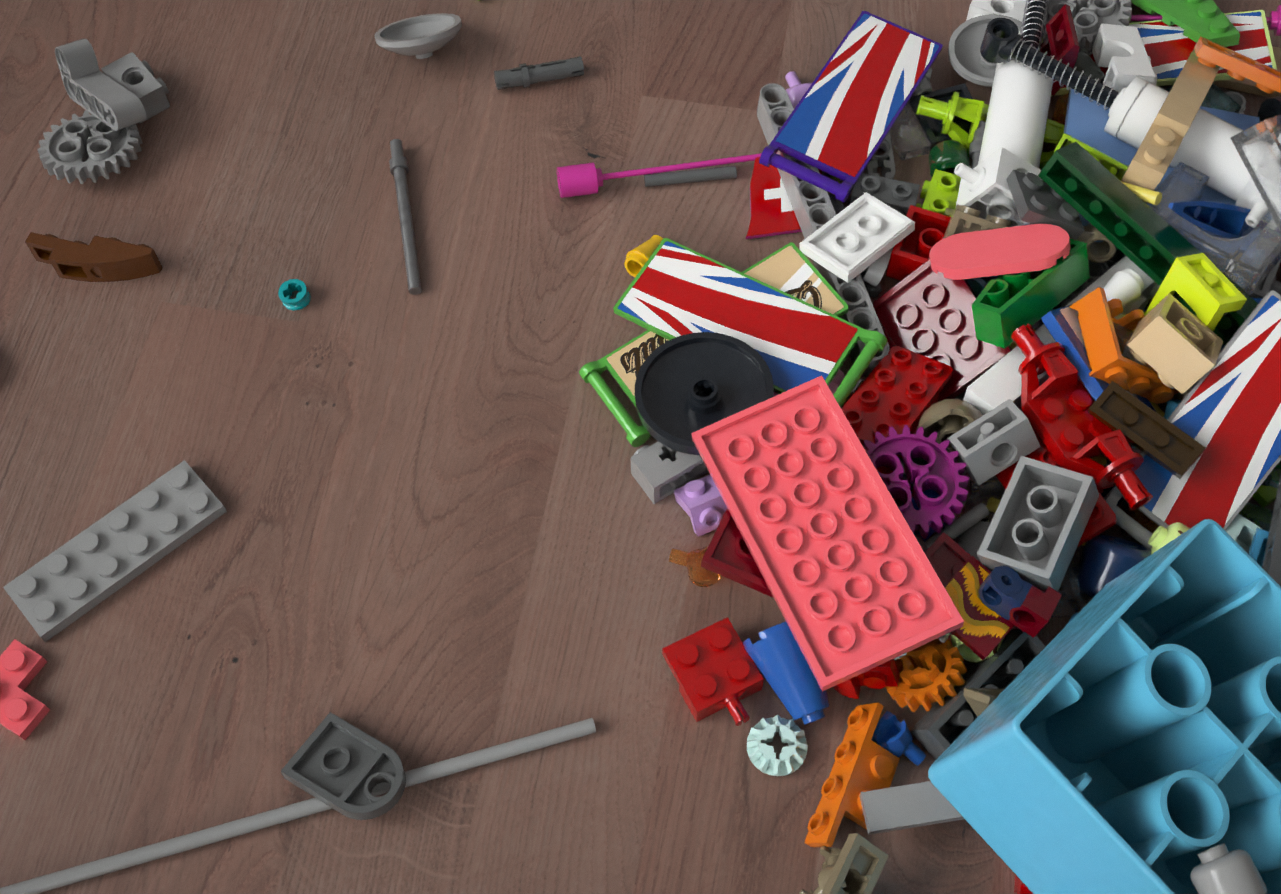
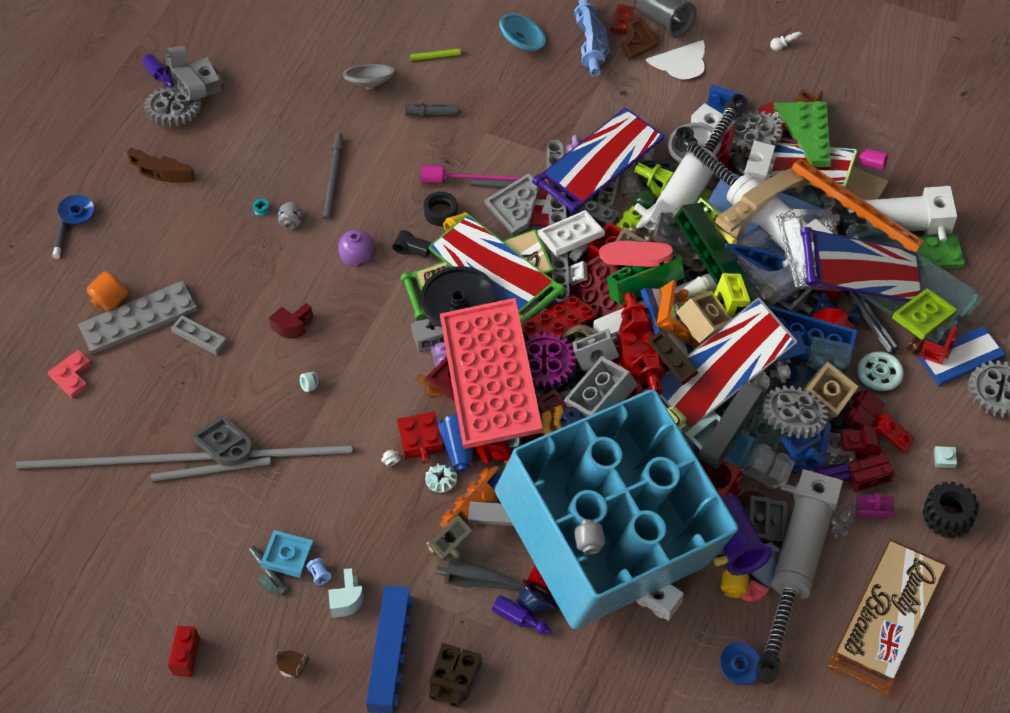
camera: 15 degrees right, 5 degrees down
none -> orange head [87,271,129,312]
none -> dark purple wheel [142,54,174,87]
none -> light grey piece [151,457,271,482]
none -> light grey tile [171,315,228,355]
none -> dark red brick [269,303,313,339]
none -> light grey head [278,202,302,230]
none -> light aqua tile [299,372,319,392]
none -> medium lavender cylinder [338,229,375,266]
none -> white plate [381,449,401,467]
none -> black piece [392,230,432,258]
none -> black tyre [423,191,458,226]
none -> light grey plate [484,173,539,237]
none -> white tile [568,261,588,285]

